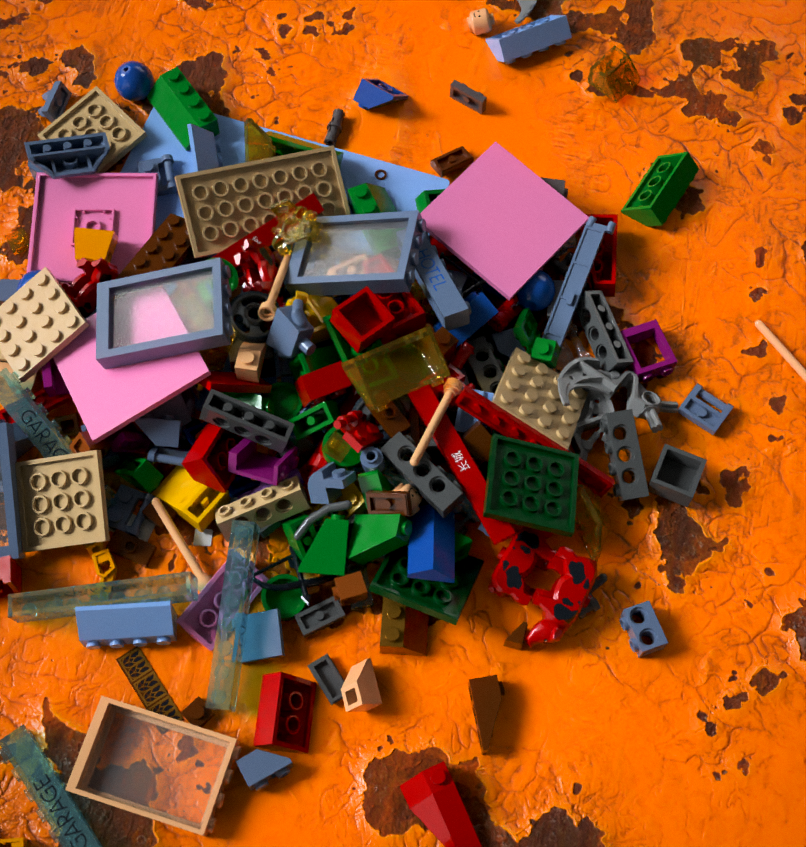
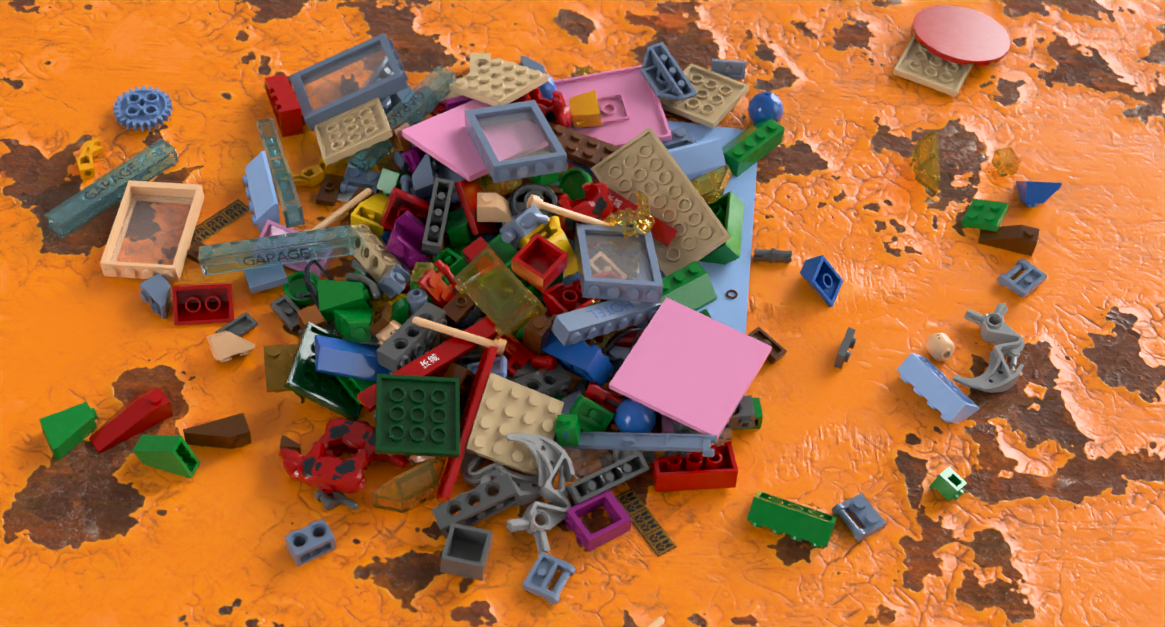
camera: 75 degrees right, 15 degrees down
clear yellow slope [587,45,641,103] -> none
none -> green slope [133,435,201,479]
none -> sticker [615,488,677,557]
none -> sand blue plate [832,493,886,542]
none -> green brick [929,467,967,501]

